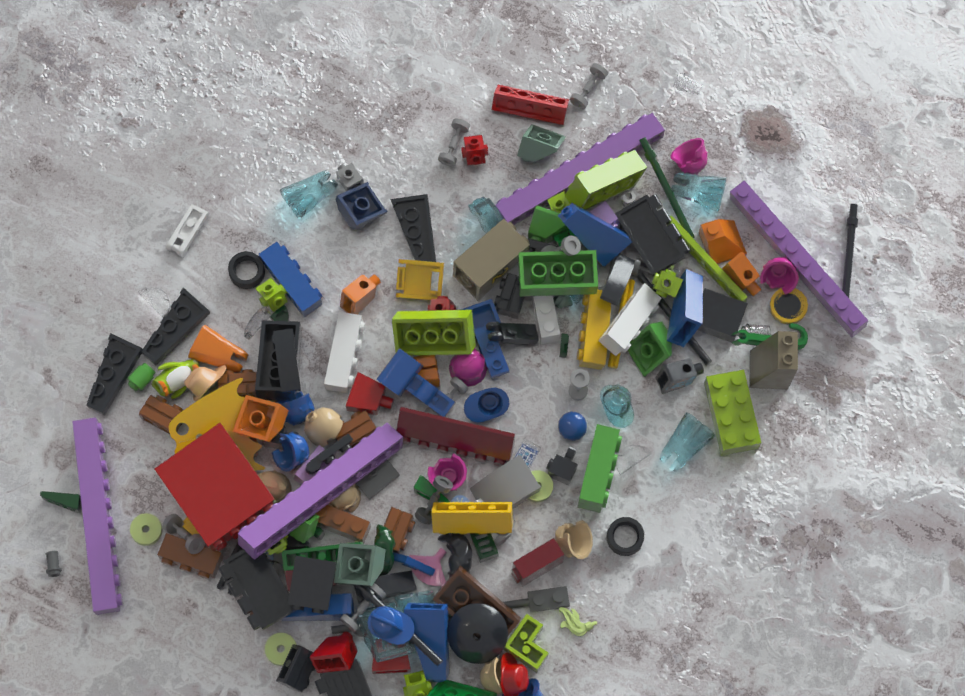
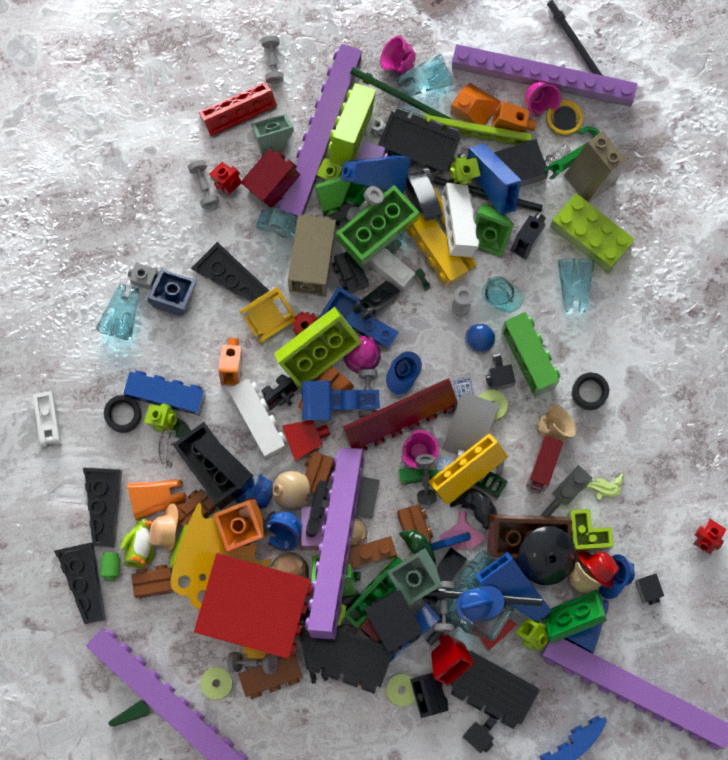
camera: 40 degrees left, 5 degrees up
none -> dark red brick [240,148,301,209]
none -> black hips [261,374,298,410]

